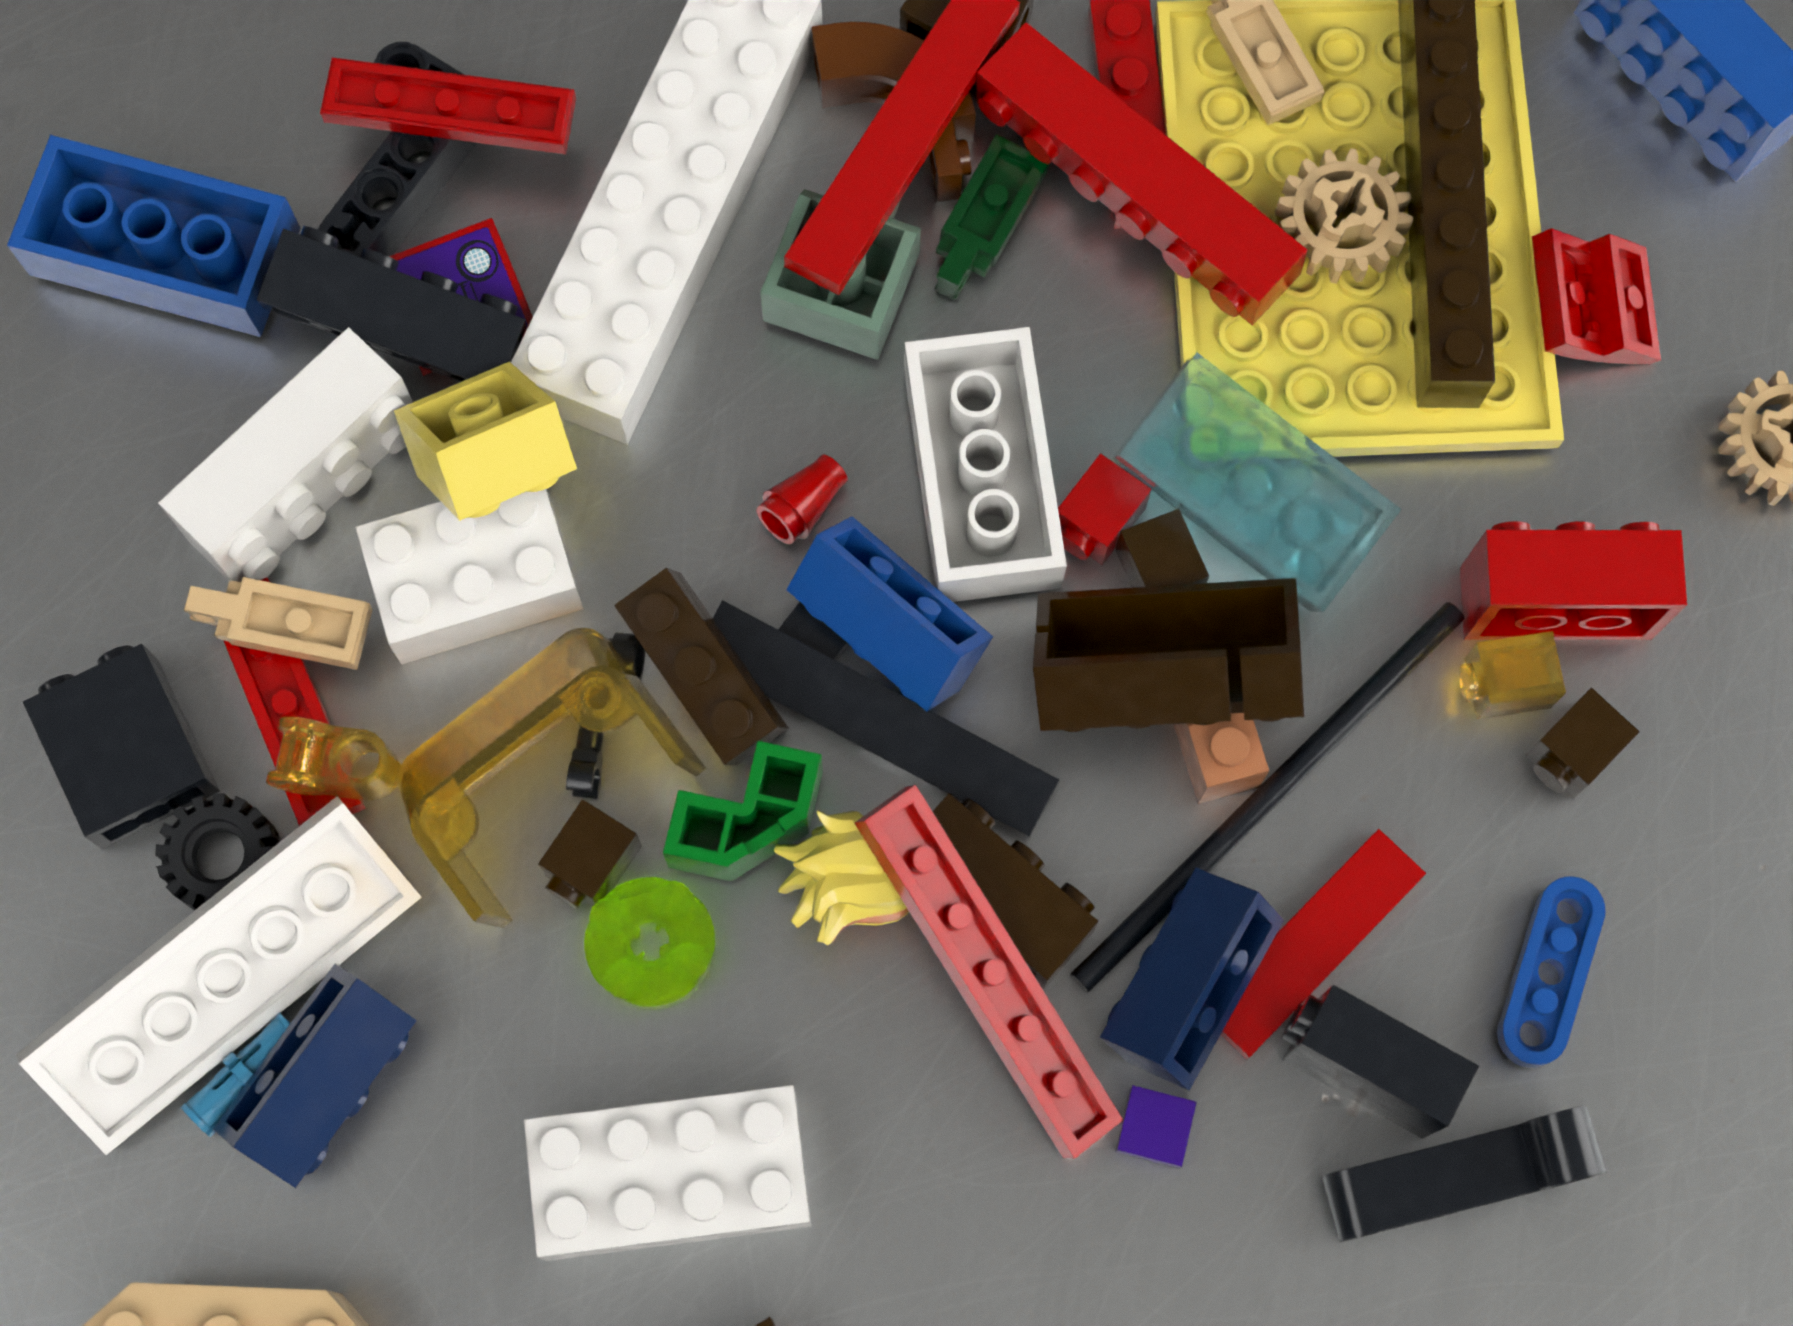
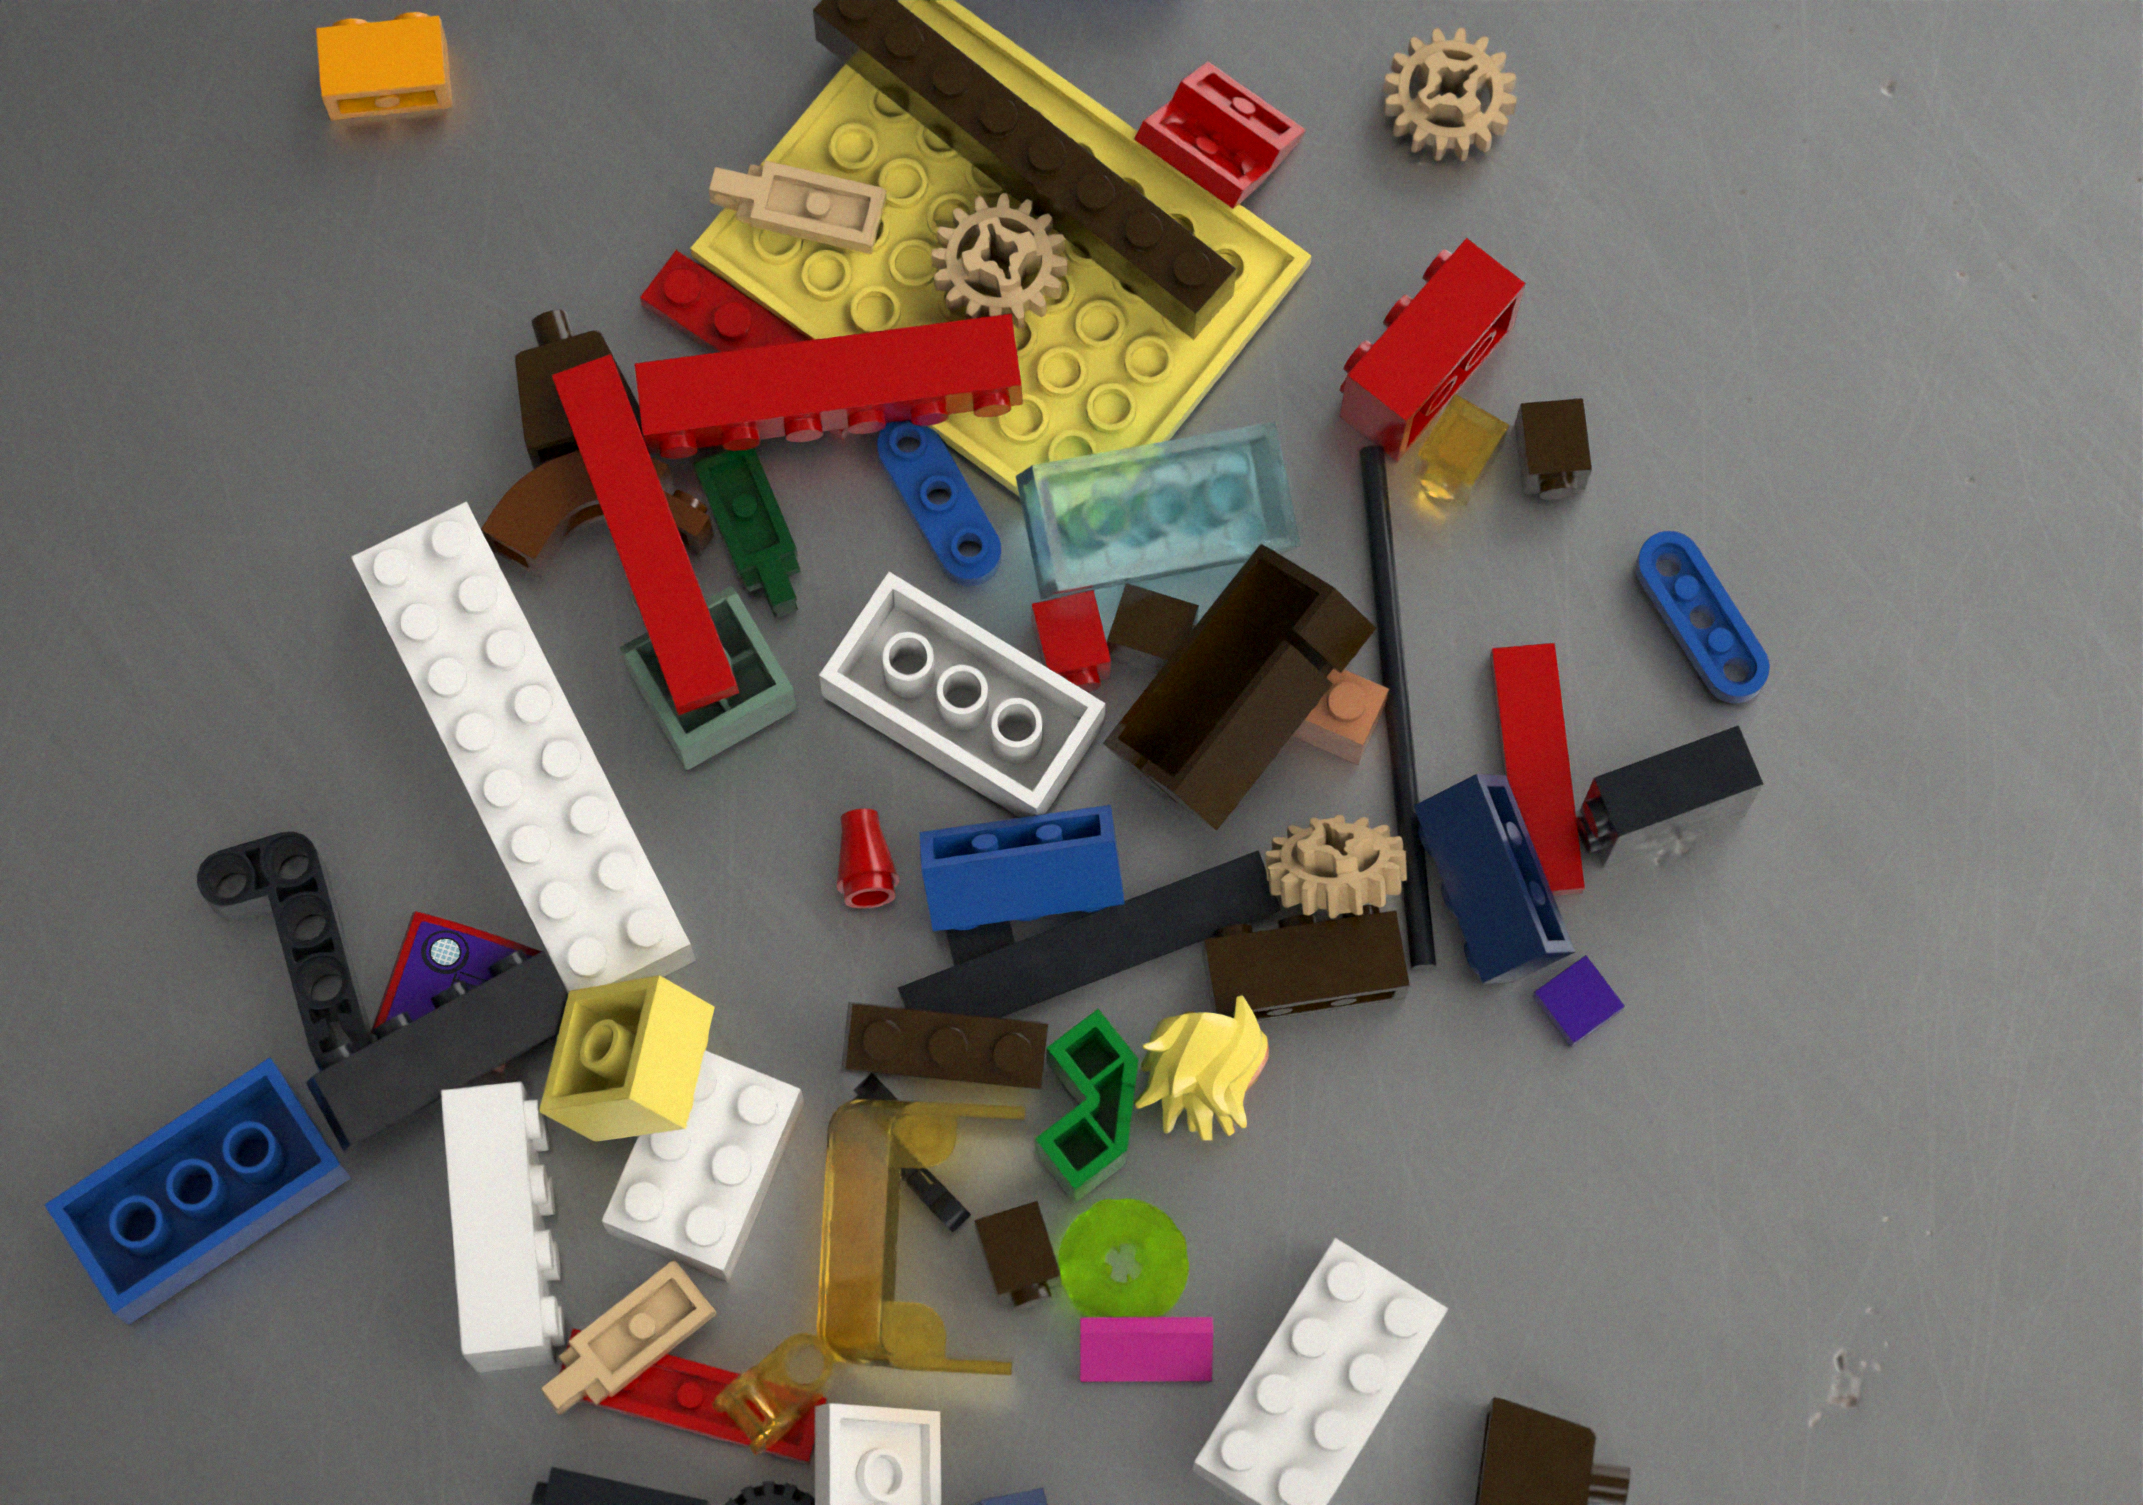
camera: 50 degrees left, 0 degrees up
red tile [320,57,576,155] -> none
plate [854,784,1123,1159] -> none
black beam [1321,1105,1607,1243] -> none
none -> blue plate [877,420,1001,586]
none -> dark pink tile [1080,1317,1213,1382]
none -> tan gear [1265,815,1407,918]

